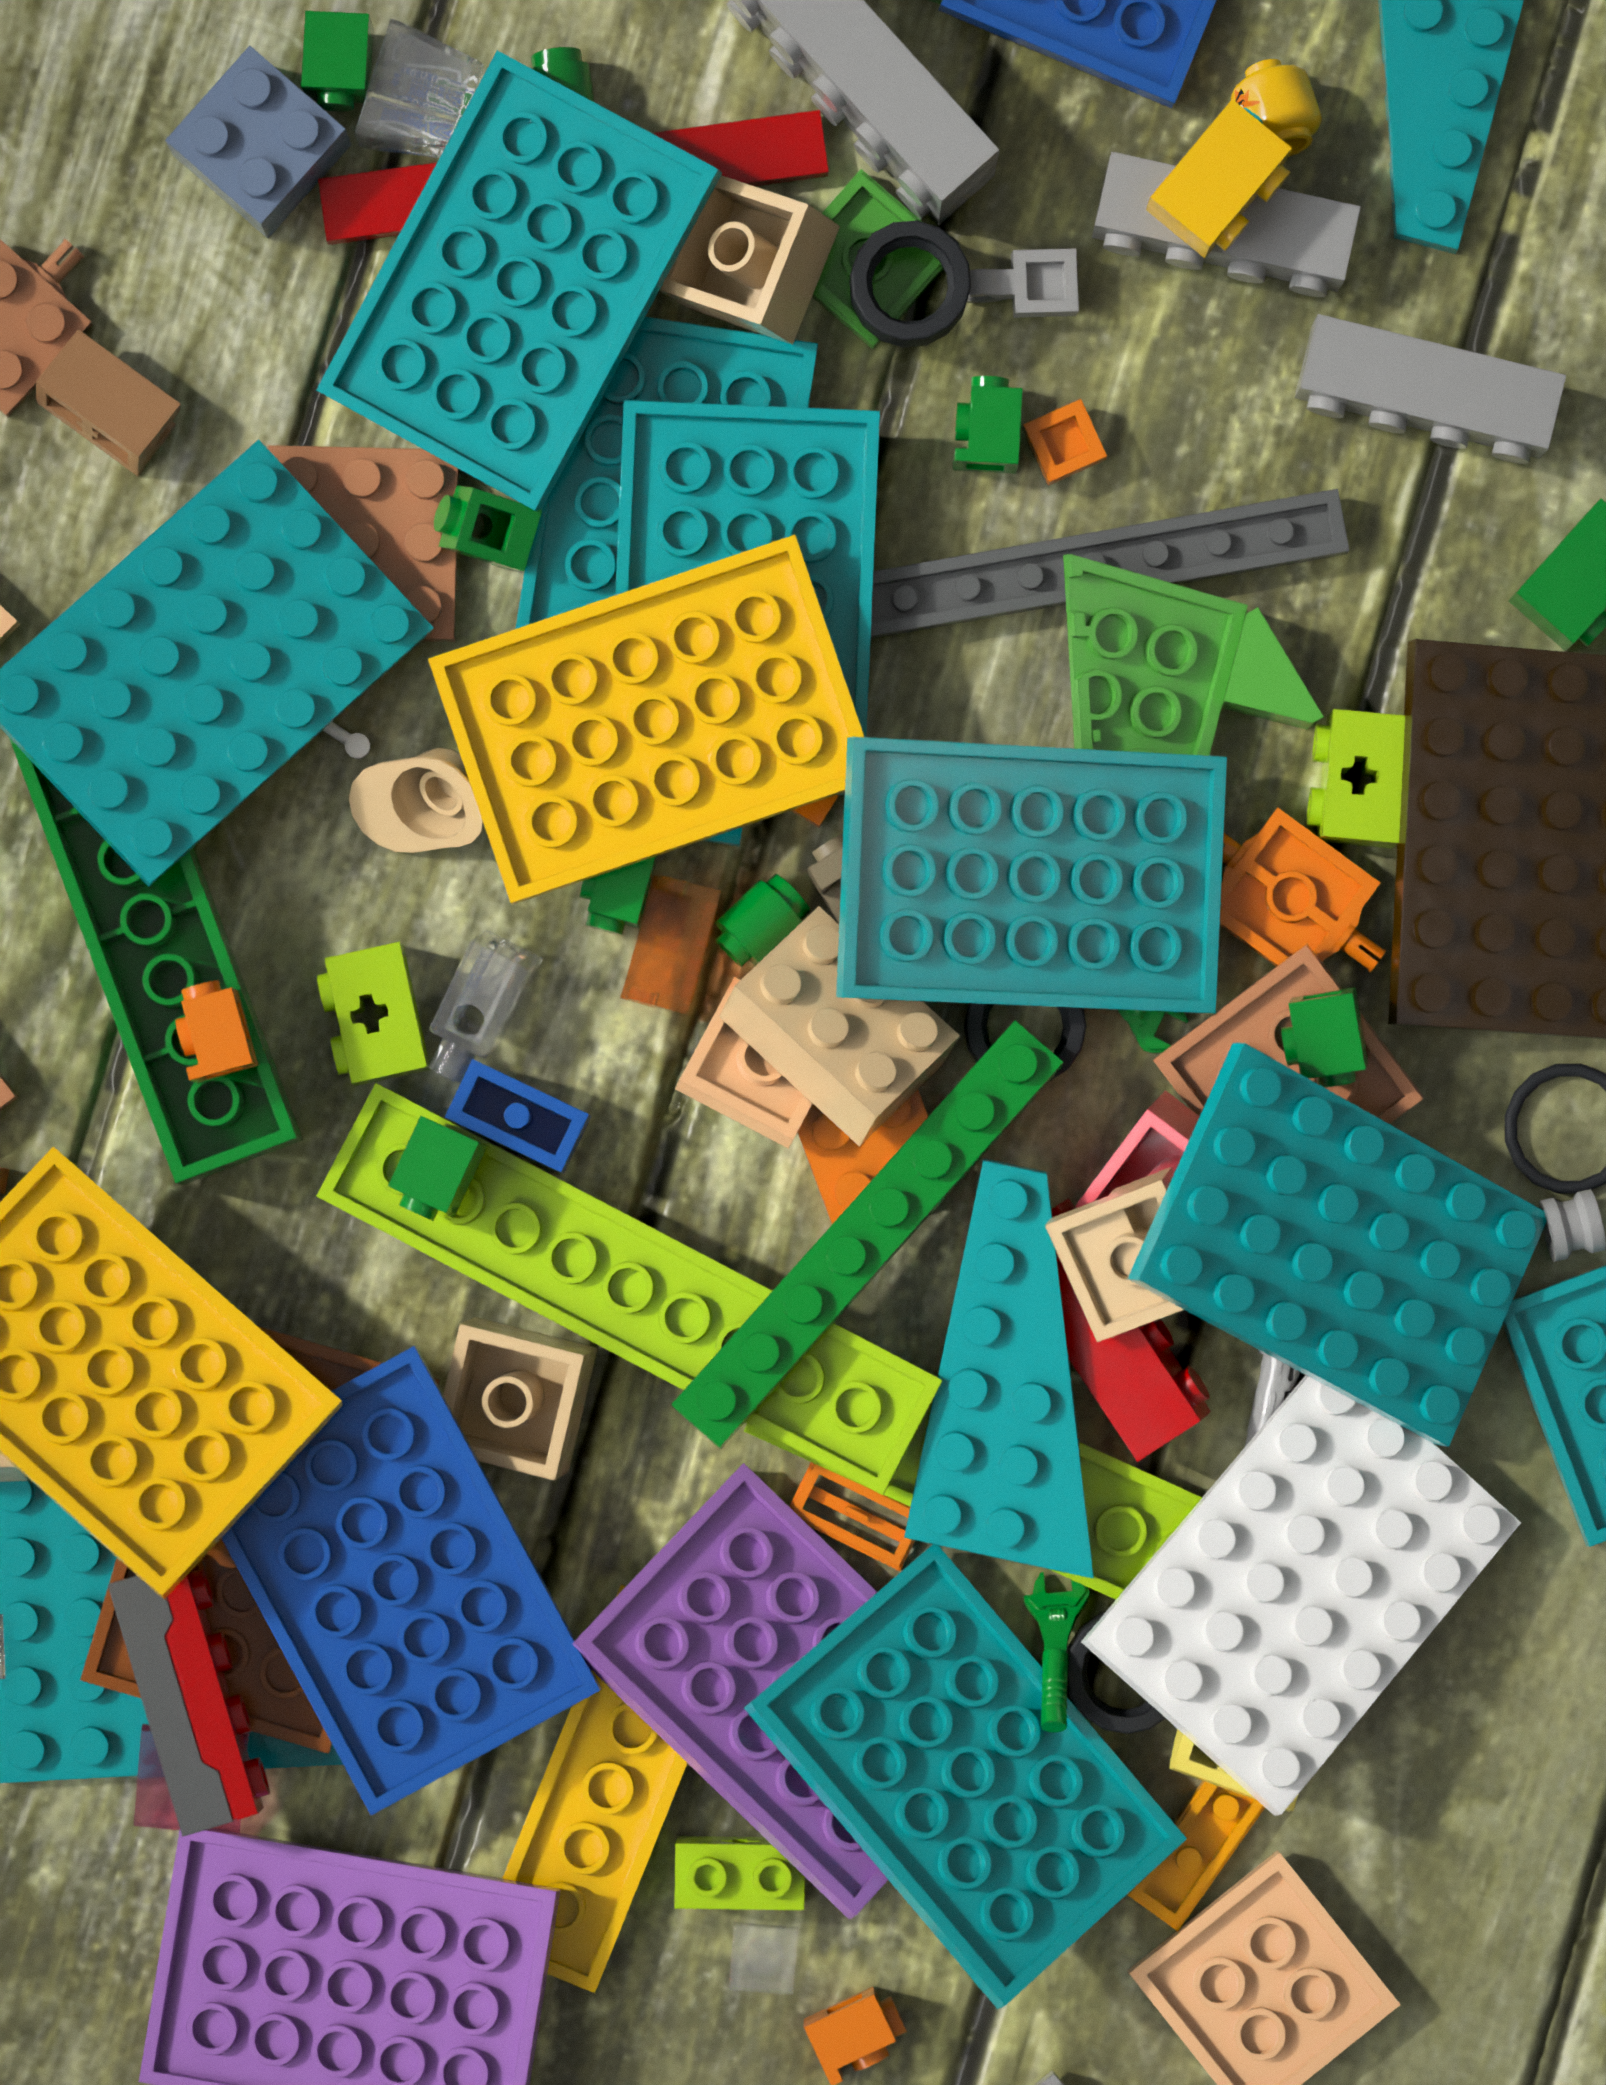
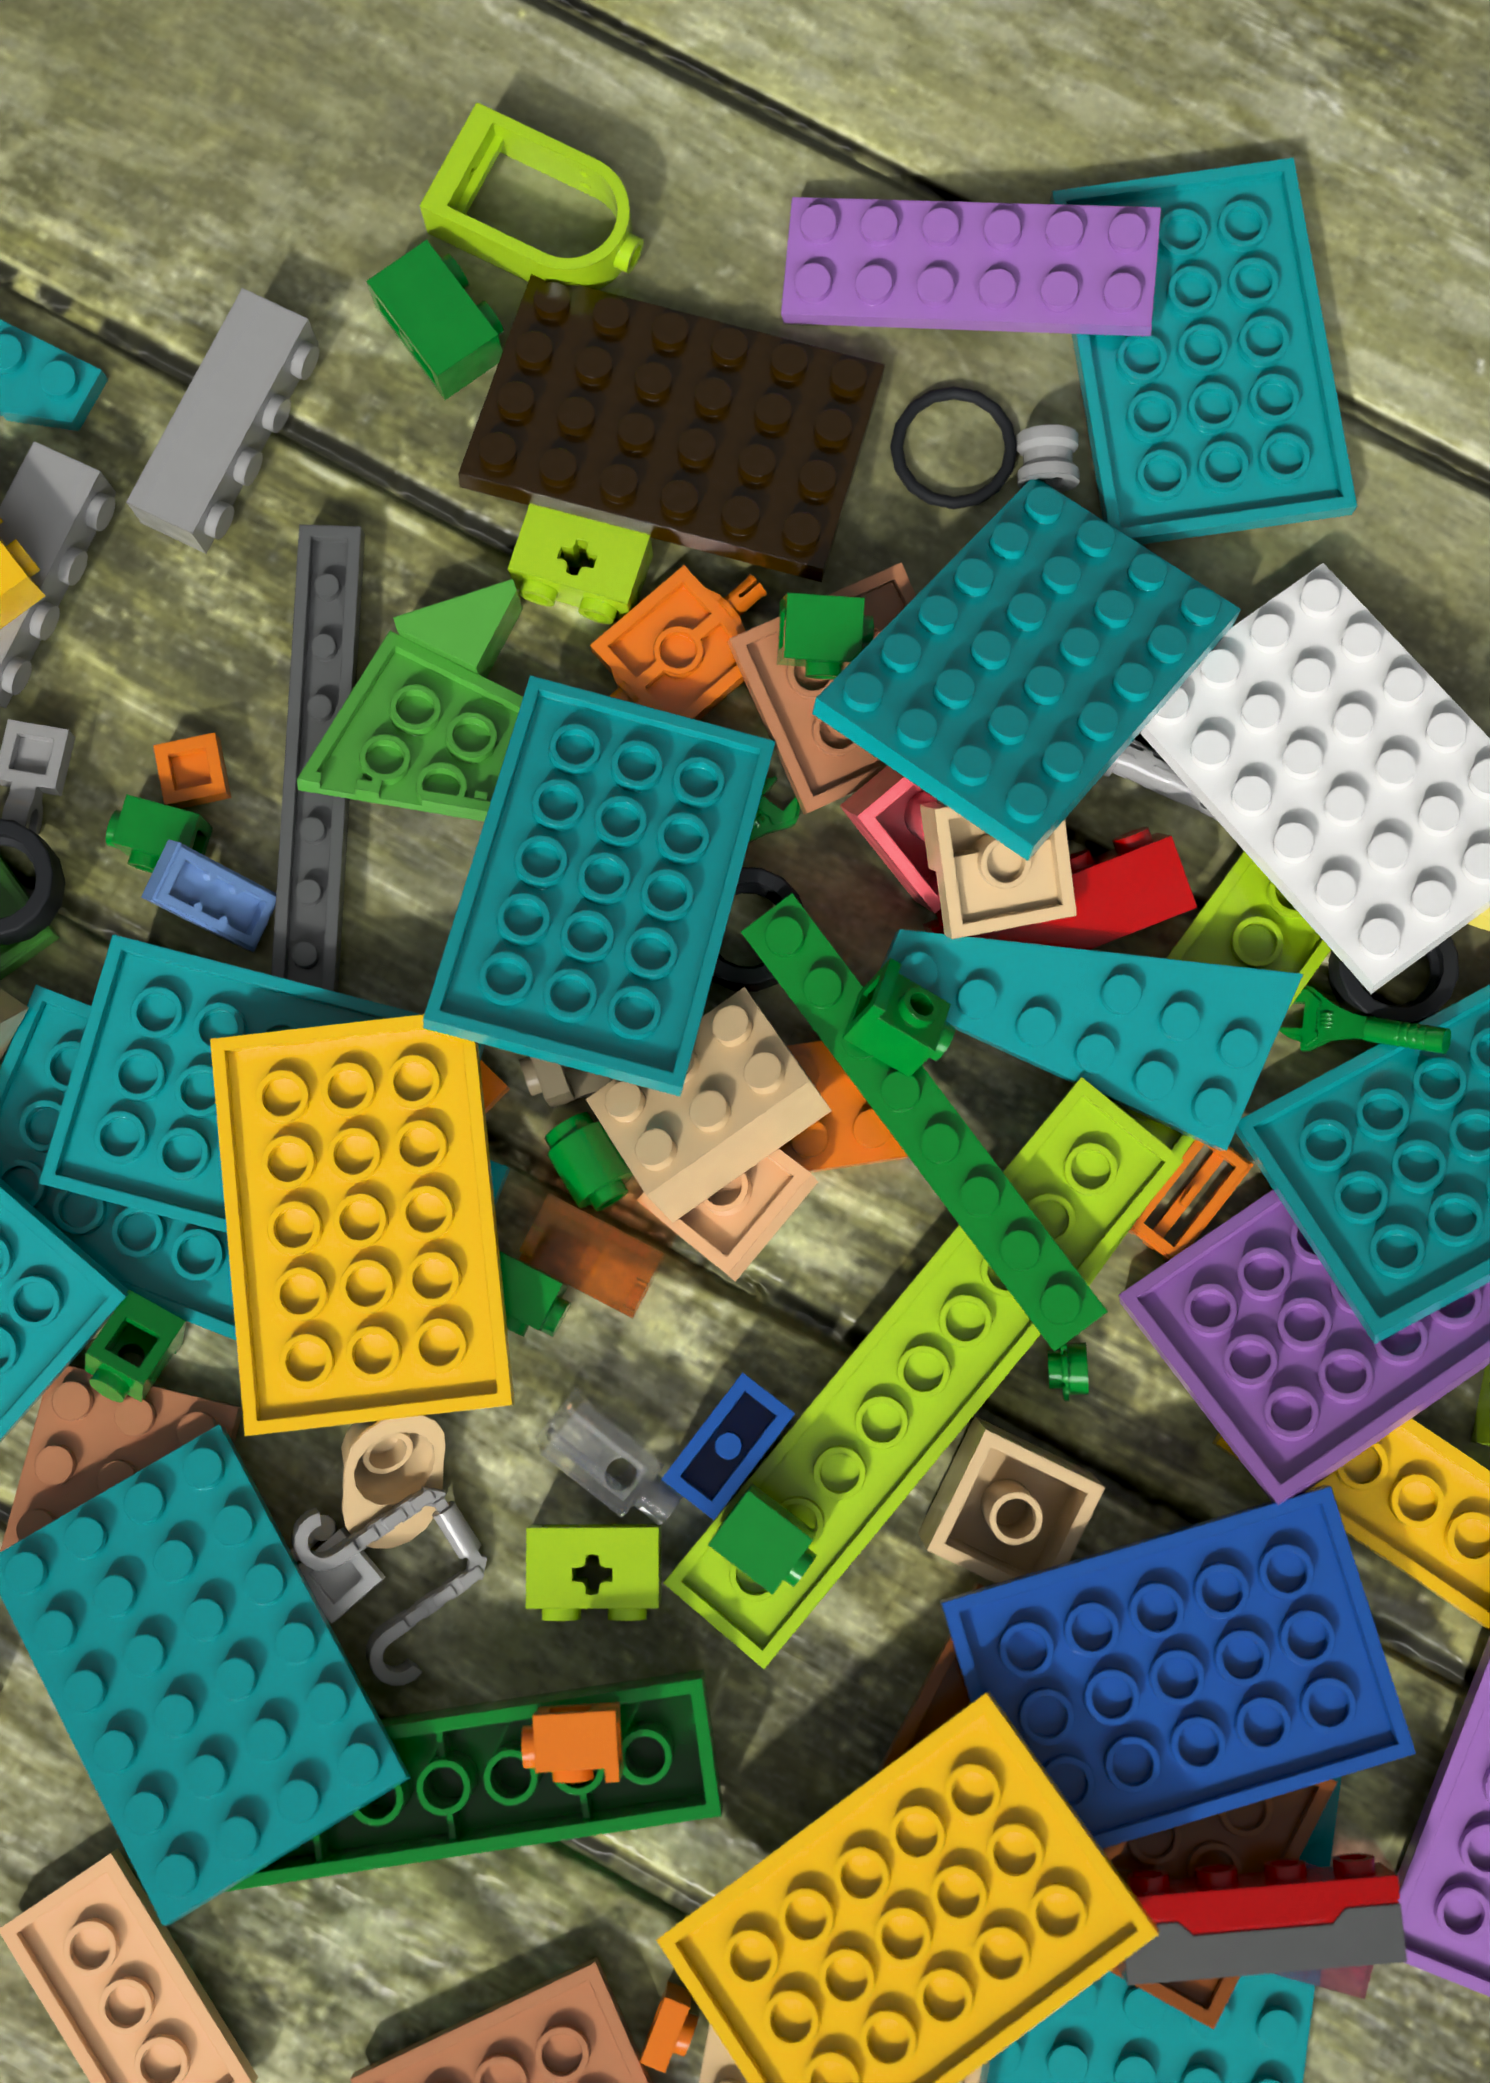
camera: 70 degrees left, 5 degrees down
none -> medium blue plate [141,839,276,952]
none -> light grey piece [291,1486,487,1686]
none -> white plate [298,1528,386,1623]
none -> green brick [842,958,956,1077]
none -> green plate [1047,1342,1089,1402]

